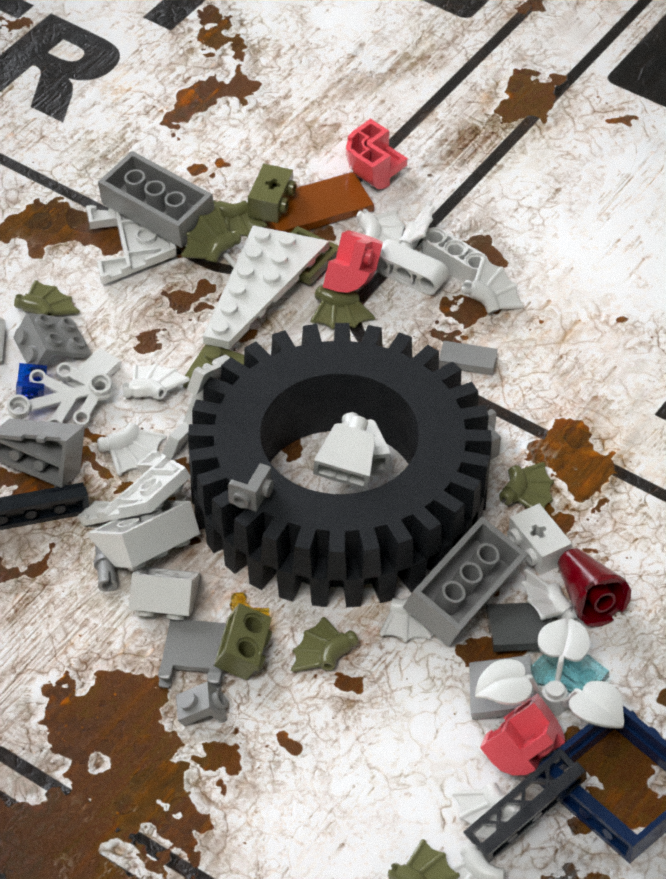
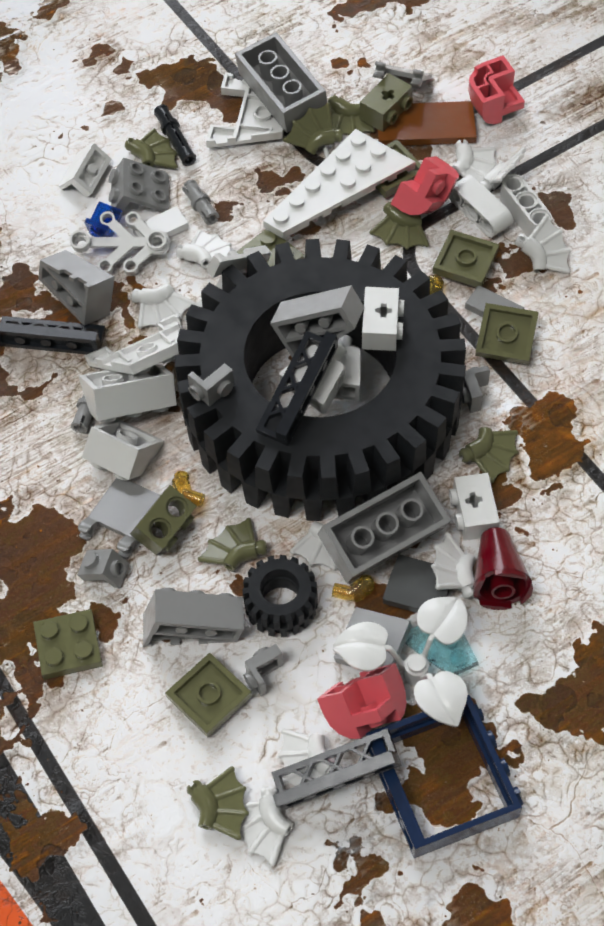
camera: 25 degrees right, 10 degrees up
none -> olive plate [33,609,103,680]
none -> light grey wedge [143,587,244,647]
none -> black pin [154,104,196,166]
none -> olive plate [165,653,252,737]
none -> light grey pin [182,179,219,225]
none -> black tyre [242,555,318,637]
none -> light grey bracket [243,644,283,696]
none -> black fence [256,331,338,446]
none -> light grey wedge [270,285,364,358]
none -> clear yellow arm [332,575,374,602]
none -> white brick [362,287,404,351]
none -> light grey flag [372,61,432,87]
none -> olive plate [432,230,500,287]
none -> olive plate [475,303,539,365]

